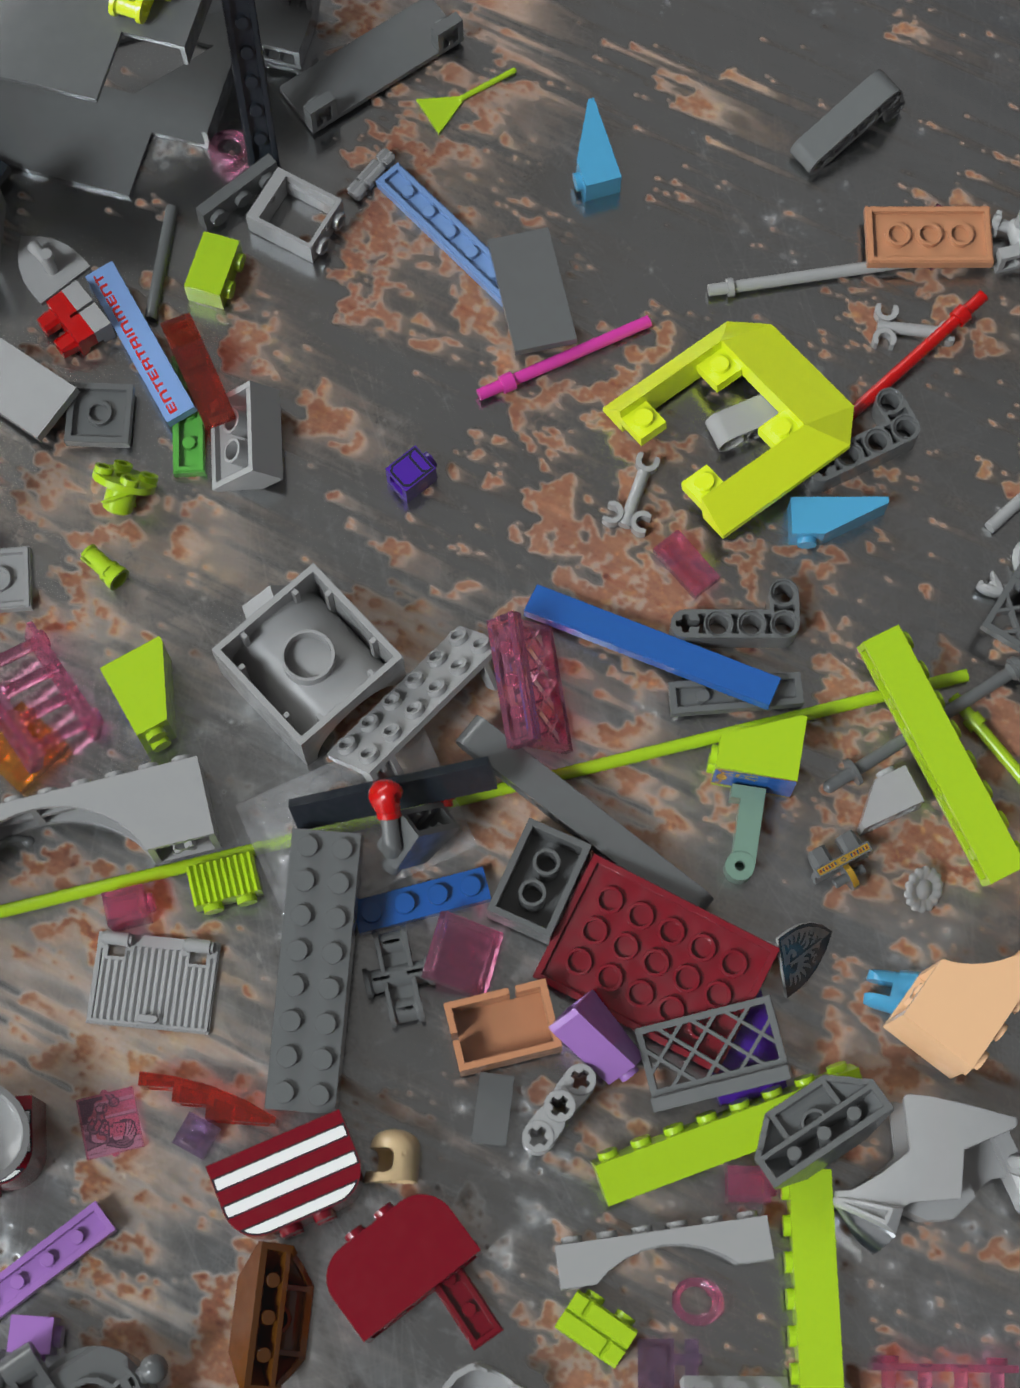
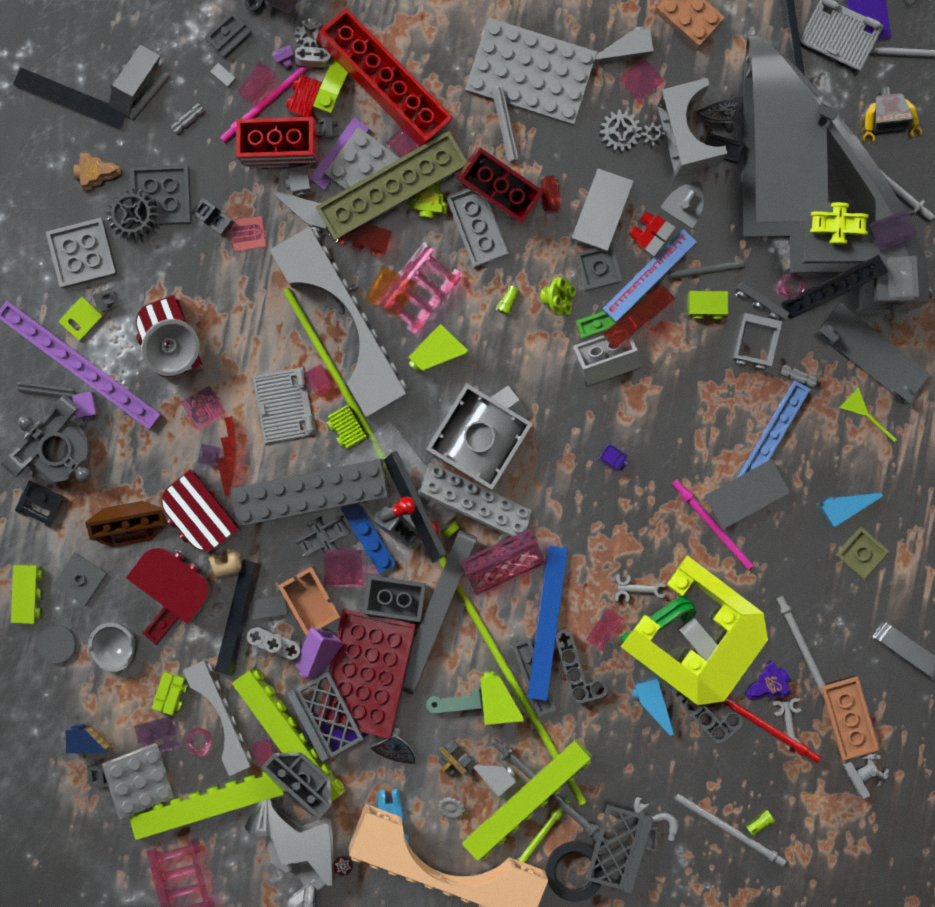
camera: 70 degrees right, 15 degrees up
none -> black tile [215,559,260,676]
none -> dark red tile [333,856,353,876]
none -> lime tile [441,521,460,538]
none -> green piece [621,597,696,642]
none -> dark purple rock [746,661,792,700]
none -> olive tile [835,526,890,580]

